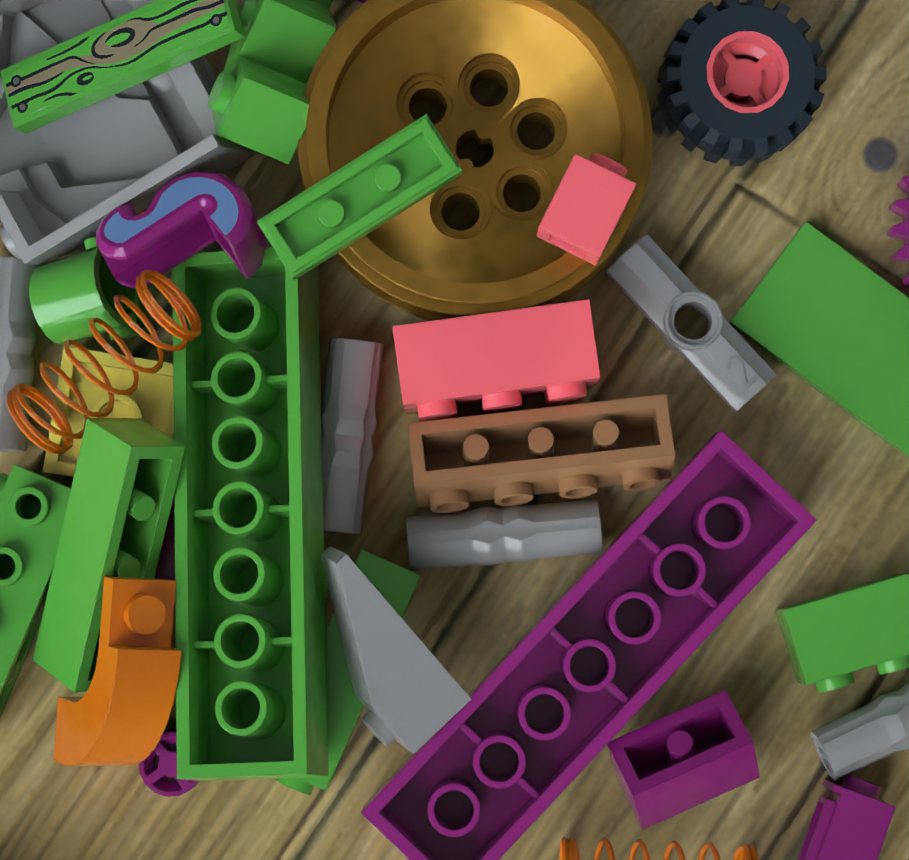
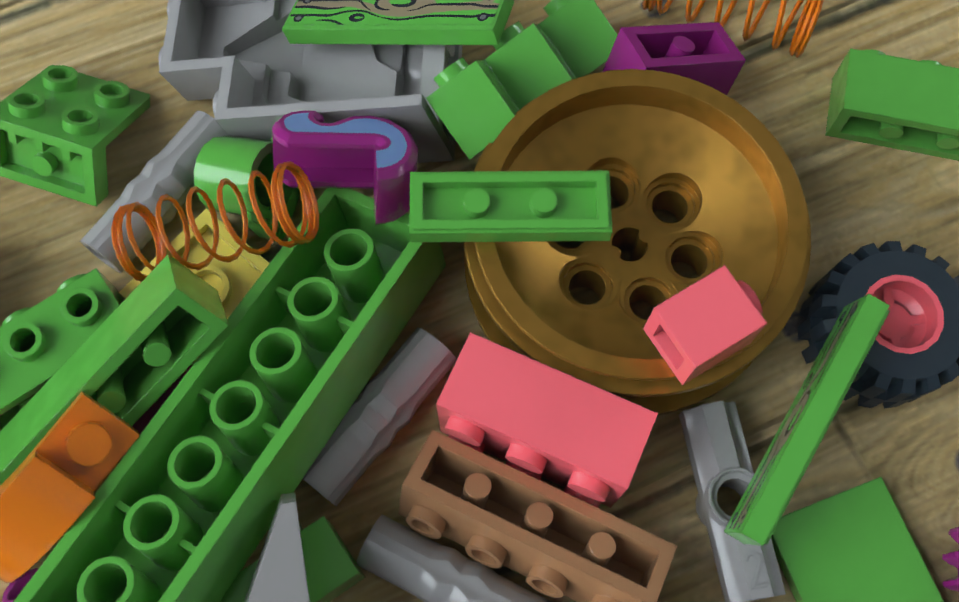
camera: 30 degrees right, 15 degrees down
none -> bright green tile [724,294,890,546]

